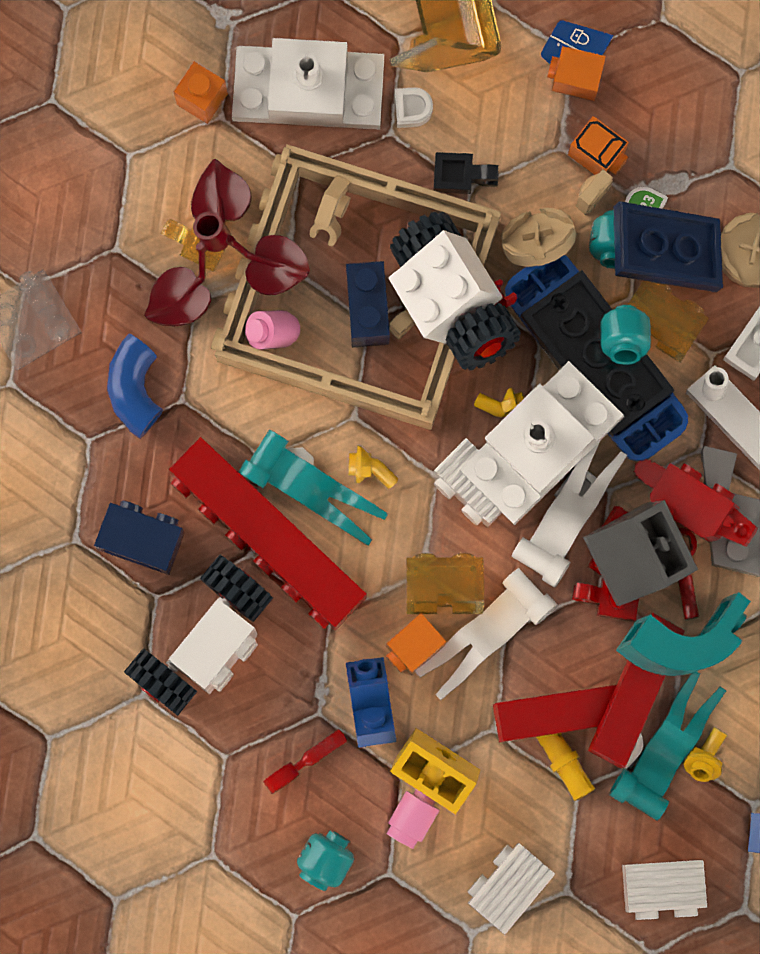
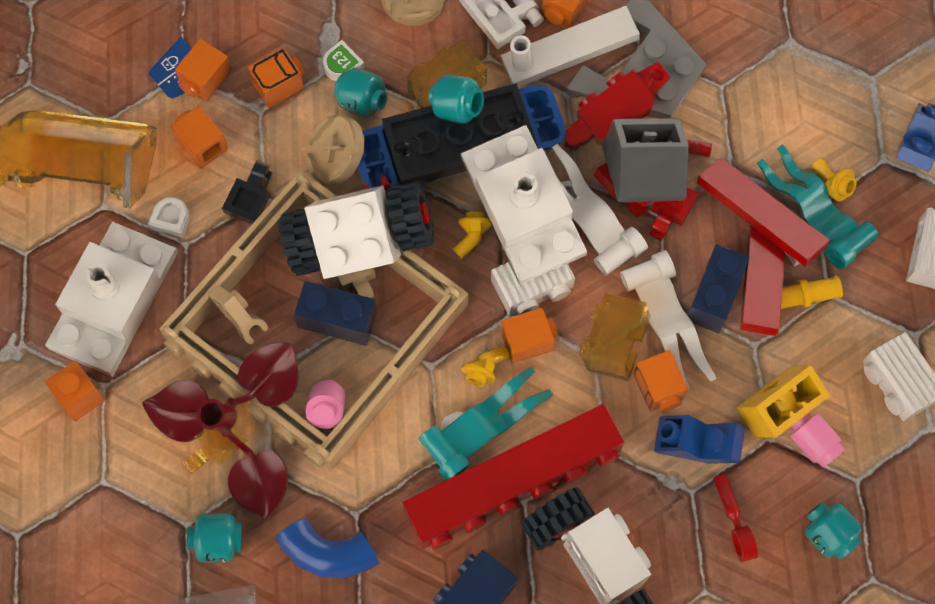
camera: 70 degrees left, 10 degrees down
tan tile [576,170,613,215] -> none
dark blue tile [613,201,723,292] -> none
teal arch [616,592,751,676] -> none
none -> orange brick [170,105,228,169]
none -> teal head [187,513,242,562]
none -> orange brick [500,308,558,364]
none -> dark blue piece [687,244,750,334]

